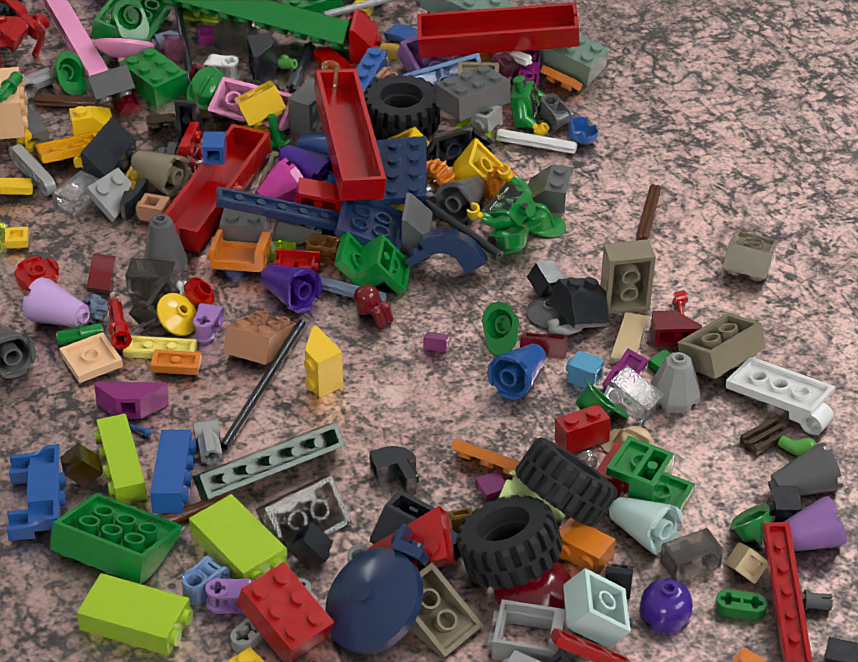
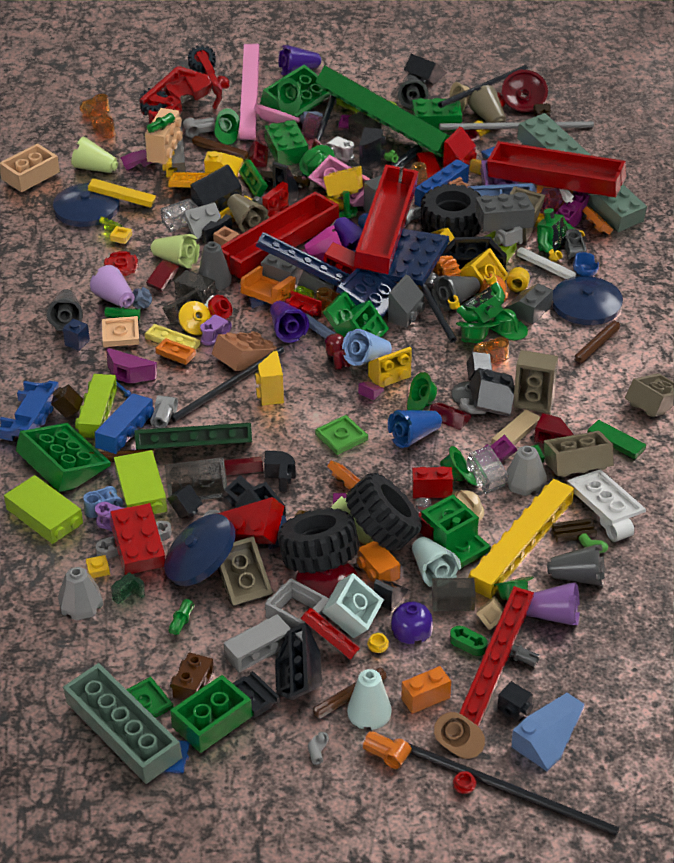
camera: 25 degrees right, 0 degrees up
light grey beam [9,143,57,196] -> none
dark grey slope [86,64,135,104] -> none
red pin [107,298,132,349] -> none
blue brick [202,132,227,165] -> none
dark blue bracket [391,524,430,566] -> none
dark blue arch [405,229,488,275] -> none
dark azure brick [566,350,605,388] -> none
red hand [672,290,688,315] -> none
black brick [767,487,802,522] -> none
none -> dark blue brick [63,319,90,351]
none -> yellowish green cone [151,234,200,268]
none -> dark red slope [222,456,263,476]
none -> black brick [223,475,253,508]
none -> green tile [239,159,268,198]
none -> bright green tile [315,415,368,455]
none -> light blue cone [342,329,392,366]
none -> yellow plate [367,633,389,653]
none -> yellow slope [368,347,412,387]
none -> yellow brick [468,479,574,599]
none -> clear orange piece [473,337,509,364]
none -> yellow head [506,267,530,292]
none -> dark blue dish [552,276,623,325]
none -> green tile [587,420,647,459]

